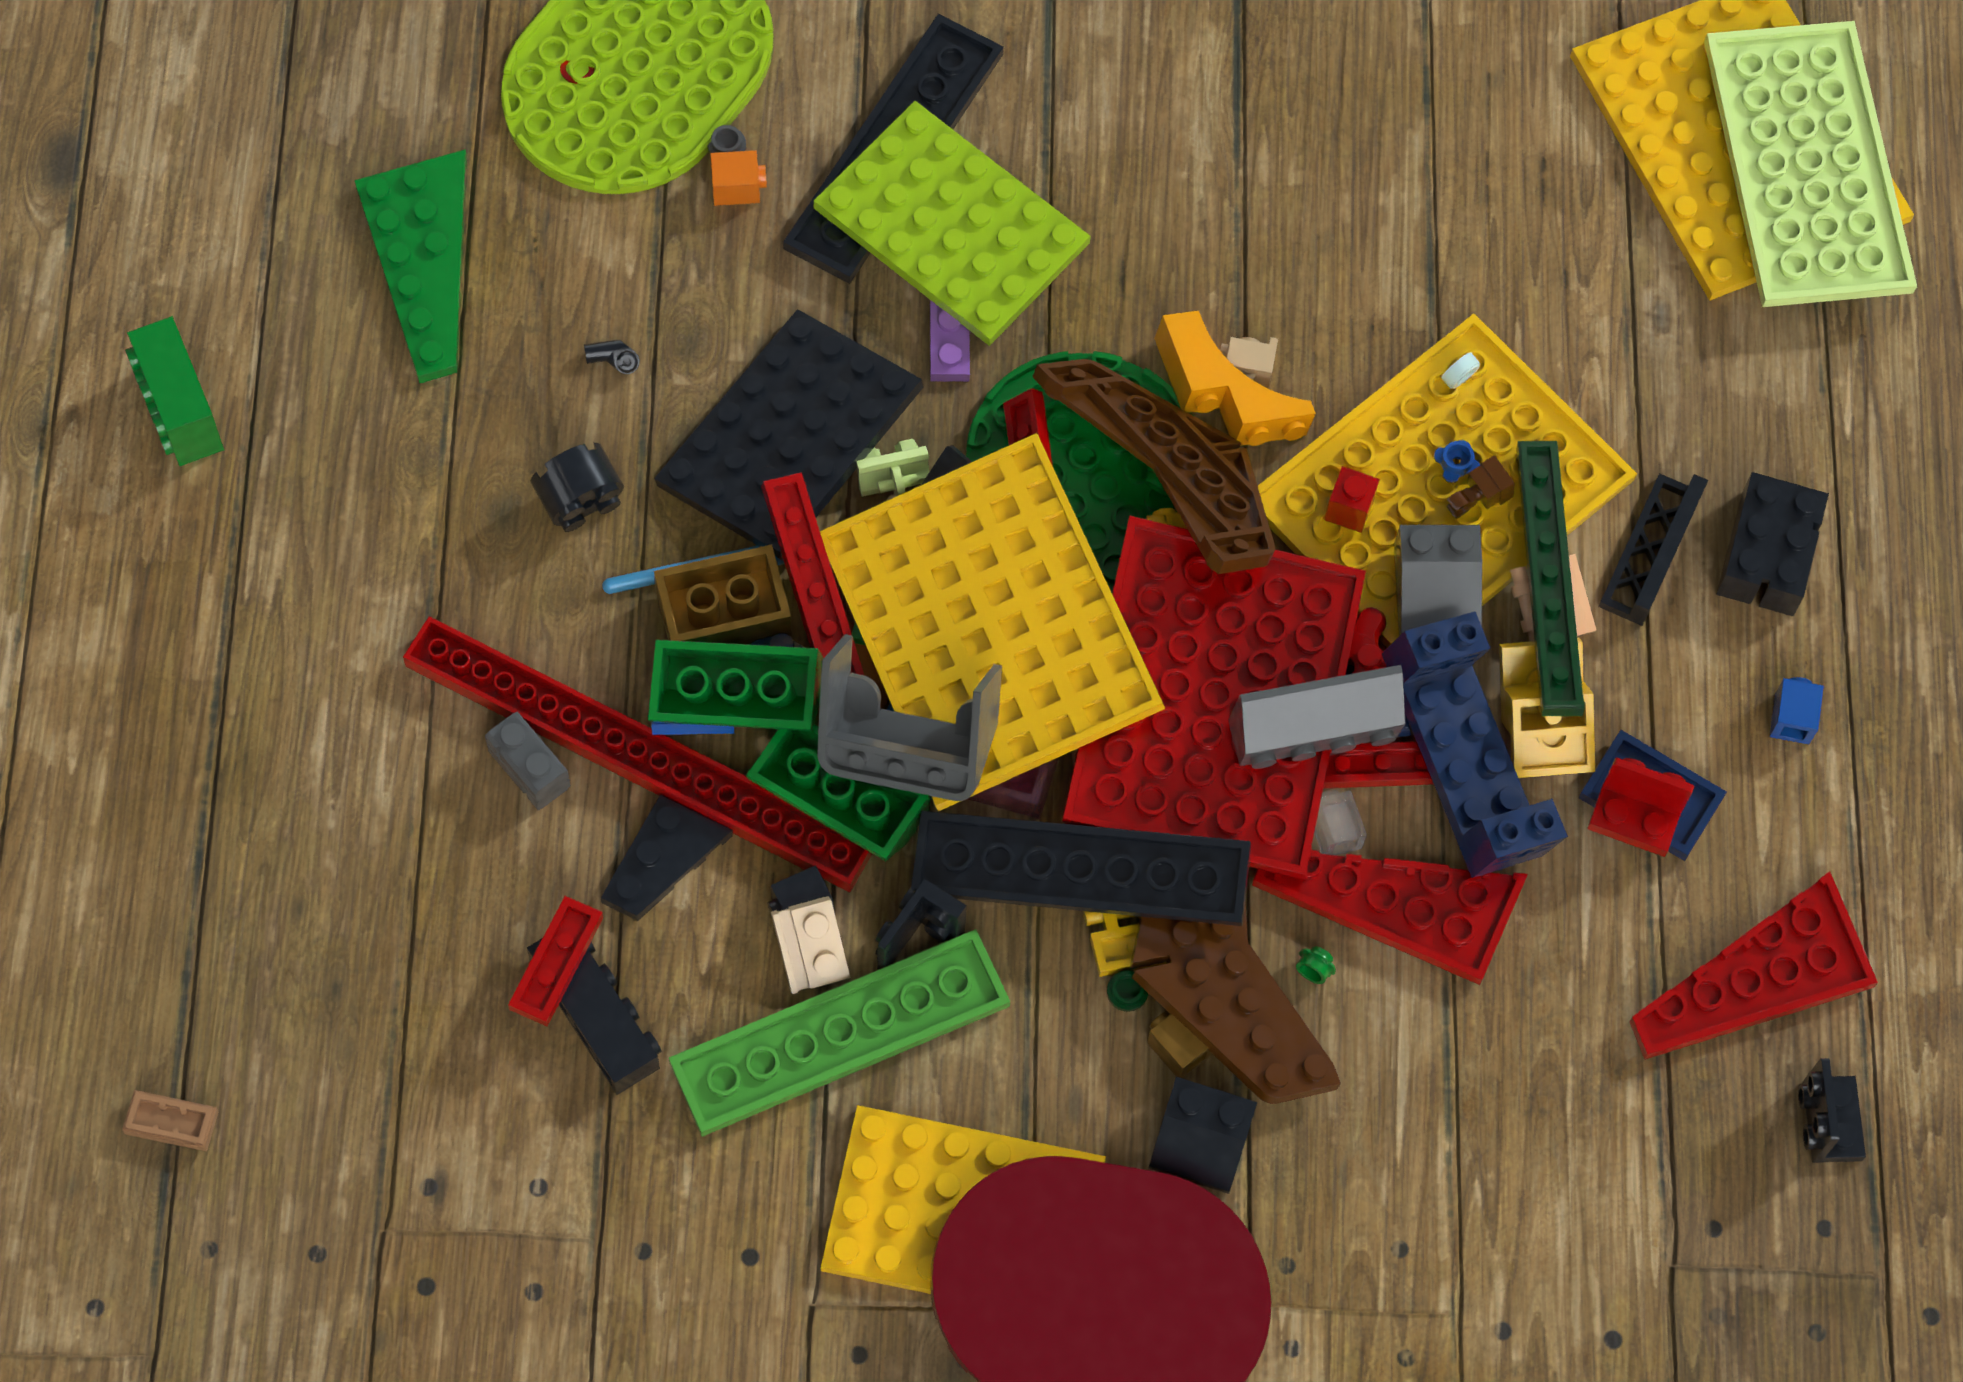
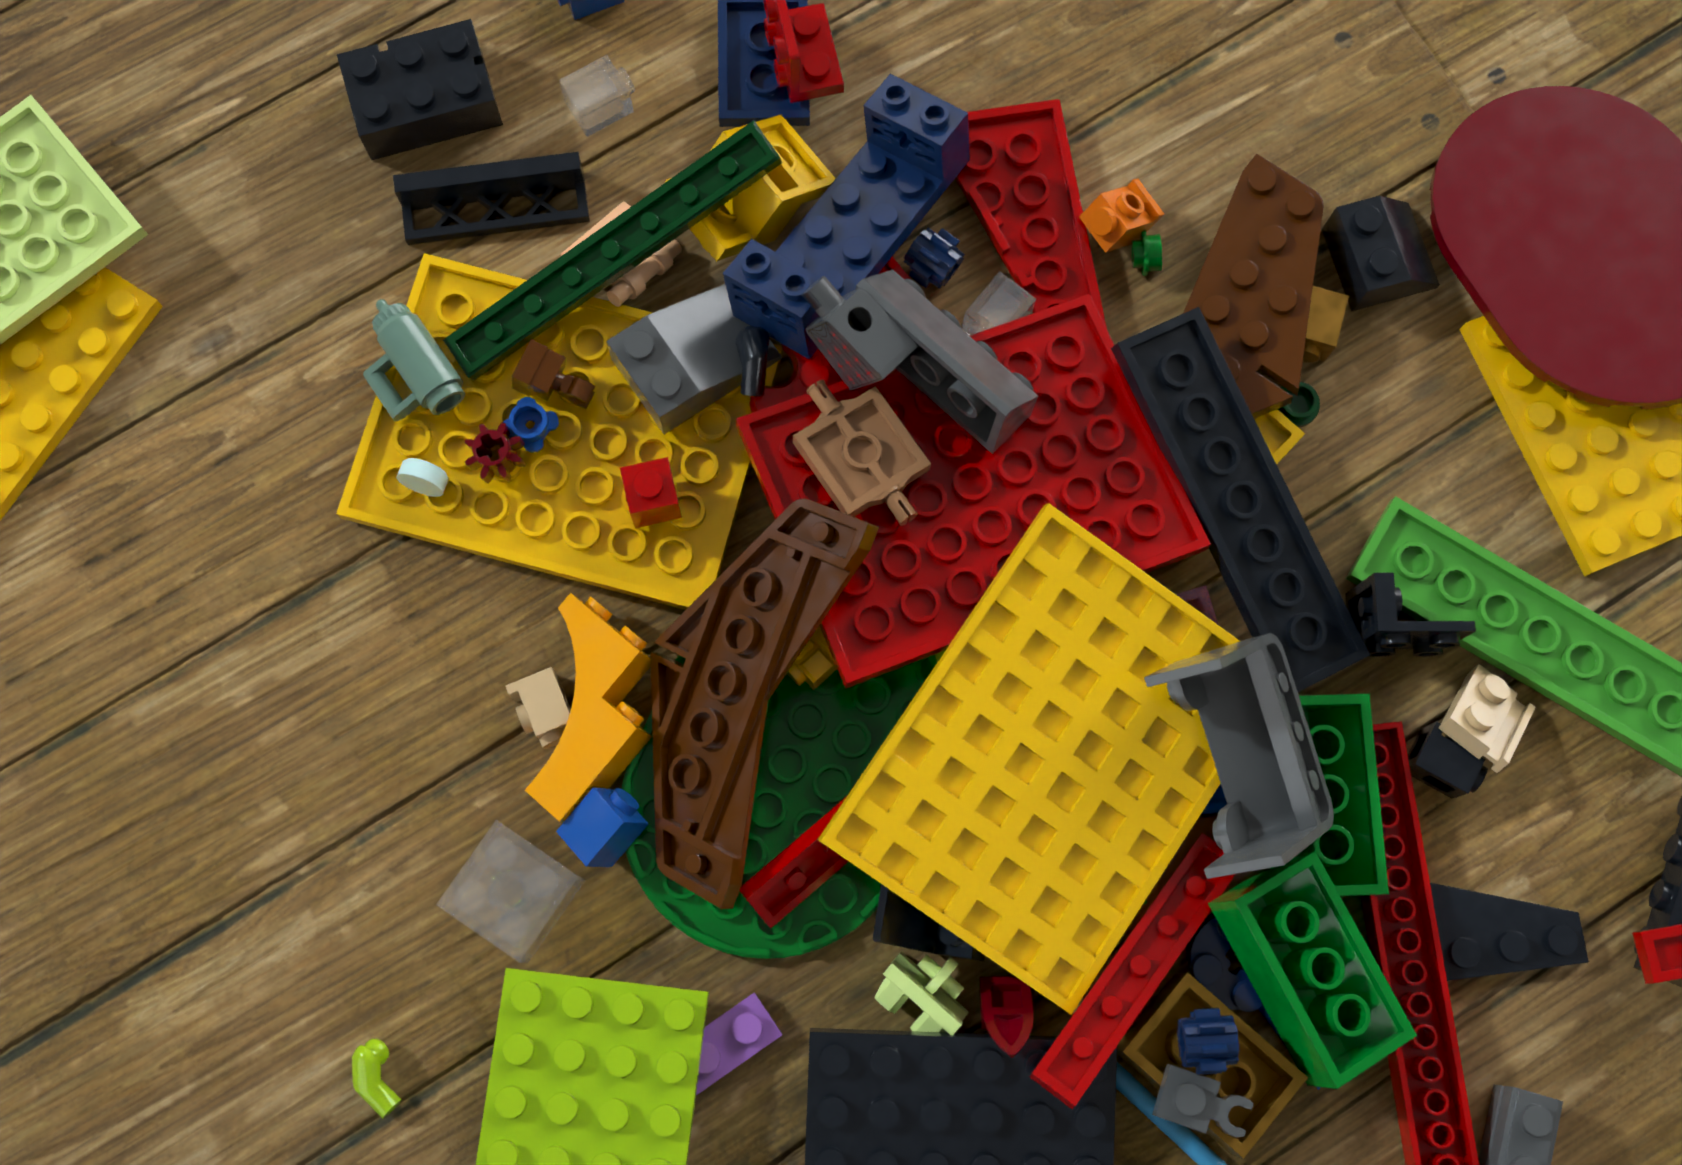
camera: 125 degrees left, 10 degrees up
none -> lime arm [352,1039,402,1119]
none -> sand green piece [363,299,465,421]
none -> clear brick [436,820,585,964]
none -> dark red gear [464,422,526,484]
none -> blue brick [556,787,648,867]
none -> clear brick [559,55,635,137]
none -> black arm [736,326,770,396]
none -> medium nougat plate [793,380,931,526]
none -> dark grey torso [802,275,918,390]
none -> dark blue gear [903,227,965,289]
none -> dark red plate [979,977,1034,1058]
none -> orange brick [1079,178,1164,253]
none -> dark grey plate [1152,1064,1253,1137]
none -> dark blue gear [1177,1008,1239,1075]

